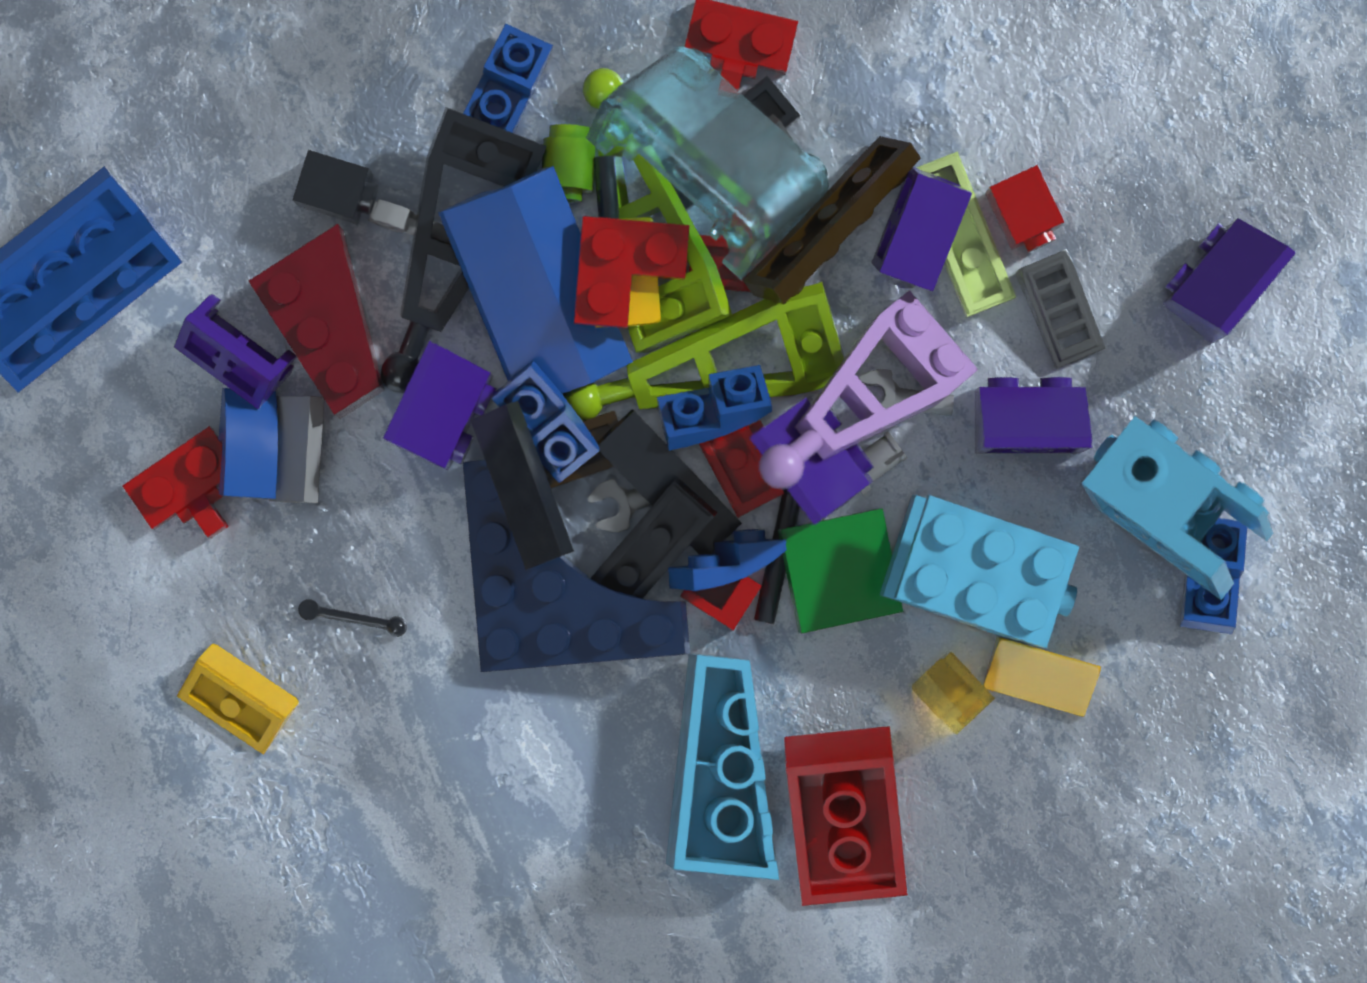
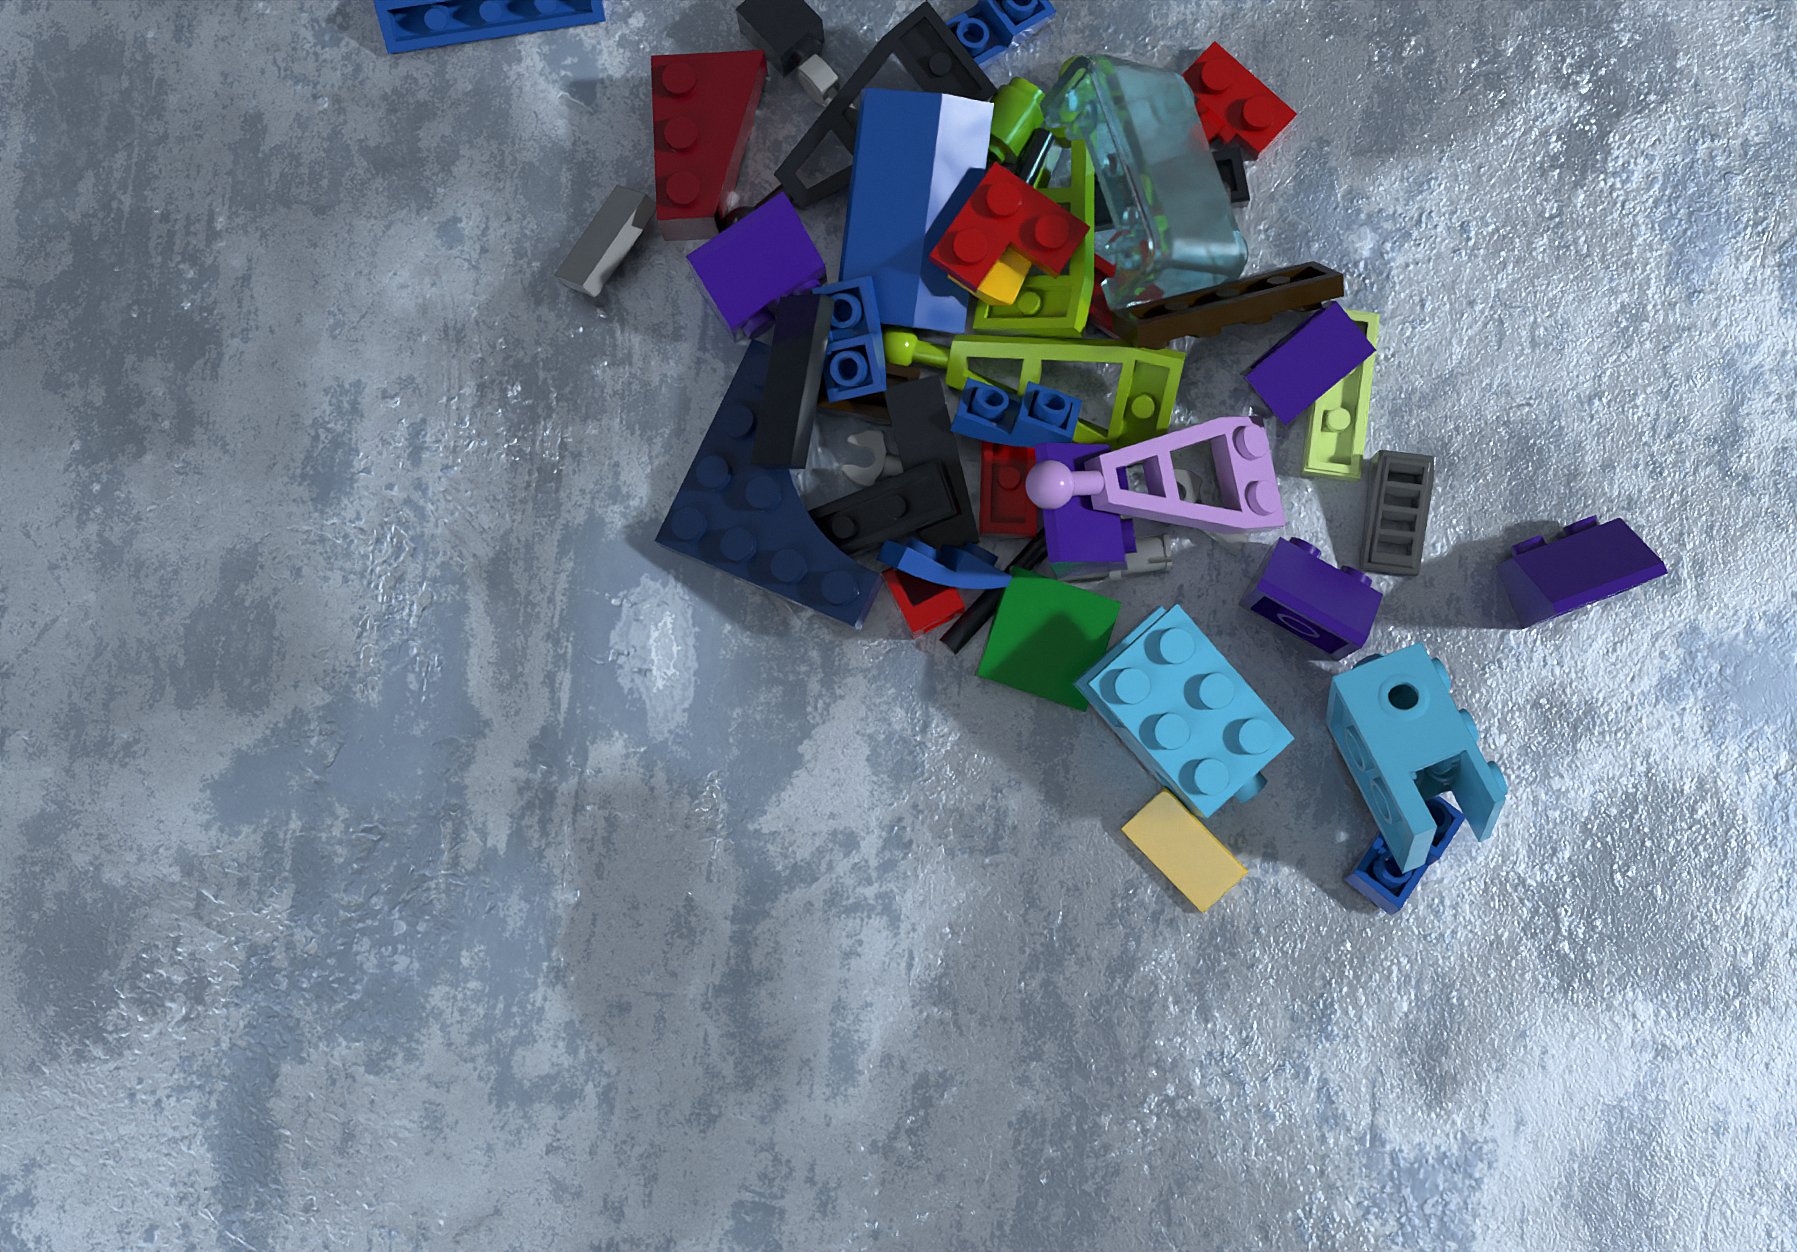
camera: 35 degrees right, 5 degrees down
red hinge [122,426,229,539] -> none
dark purple hinge [174,294,297,409] -> none
yellow slope [177,644,299,755] -> none
blue slope [218,388,278,499] -> none
black hinge [298,599,407,637] -> none
medium azure wedge [665,653,779,880] -> none
red slope [784,726,908,906] -> none
clear yellow panel [911,651,995,735] -> none
red brick [985,165,1064,253] -> none

